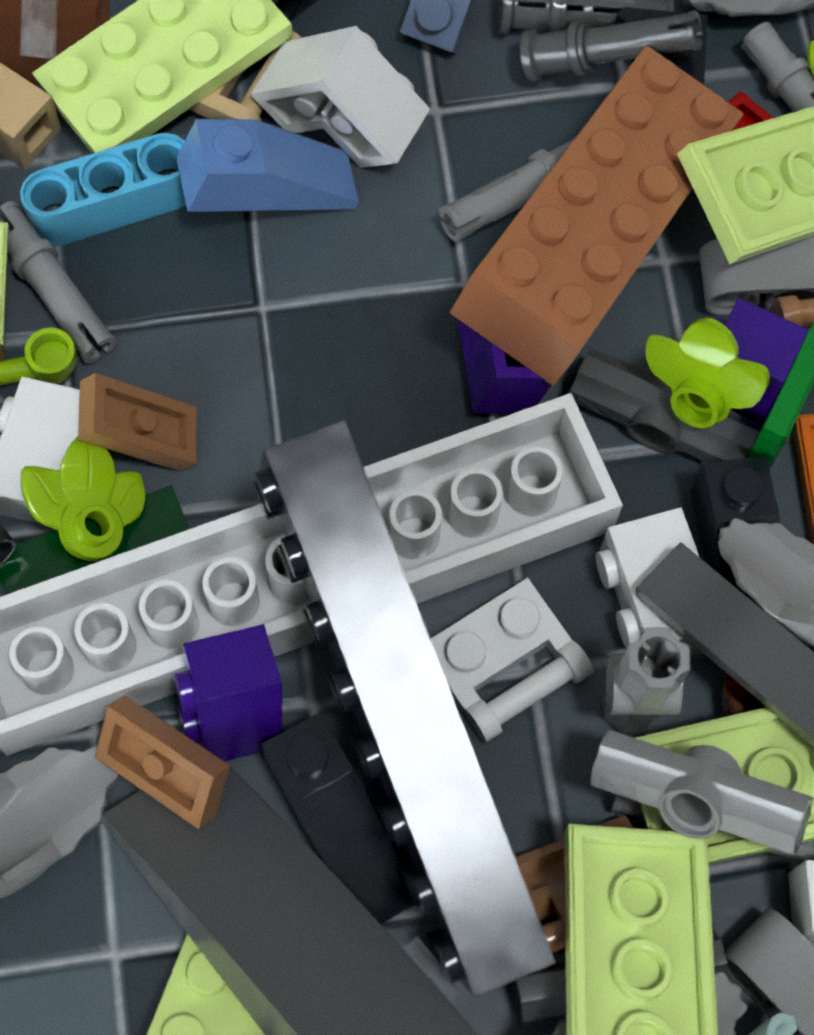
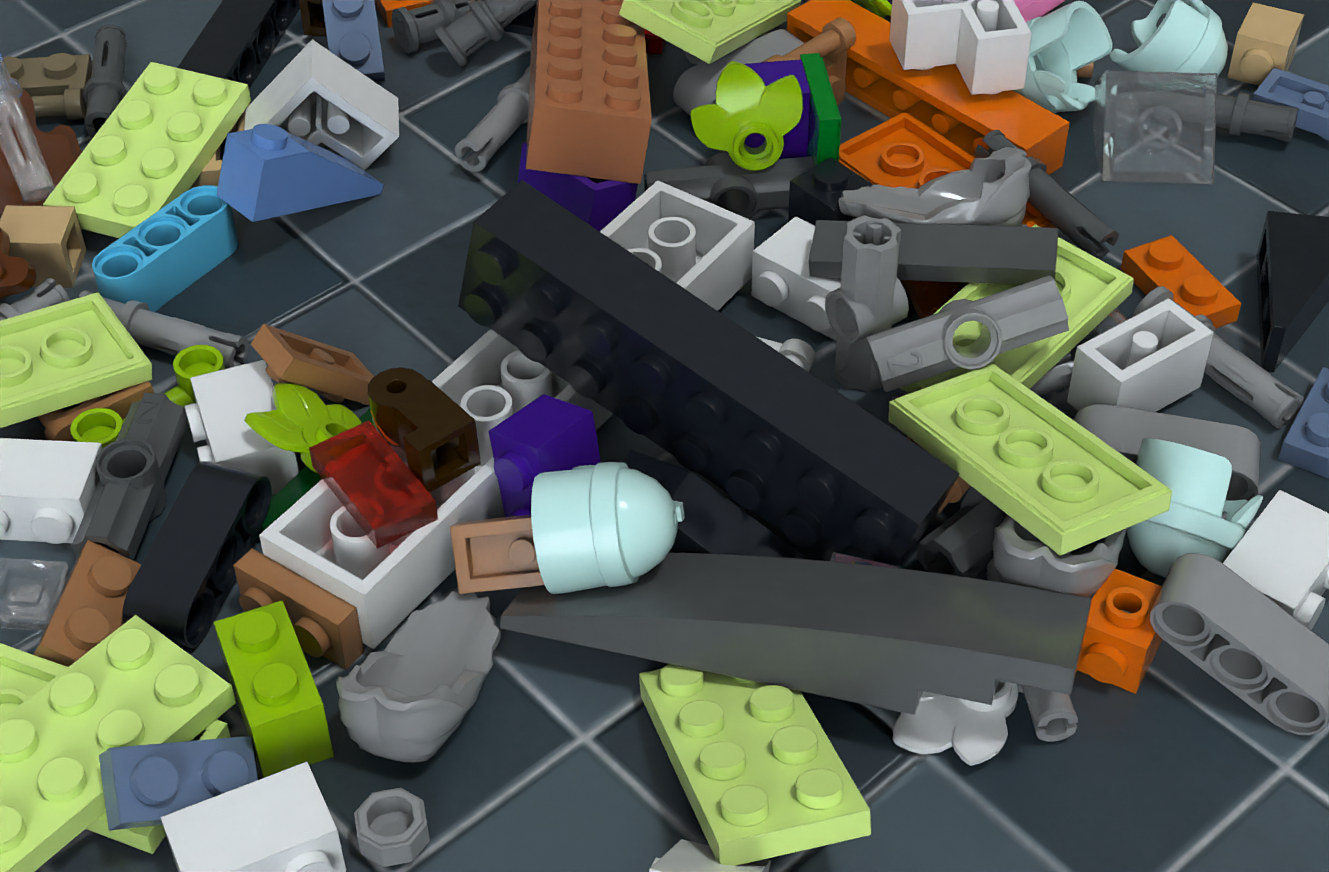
camera: 30 degrees left, 25 degrees down
none -> clear red tile [309,420,438,549]
none -> dark brown leg [368,367,481,495]
none -> light aqua helmet [531,462,685,594]

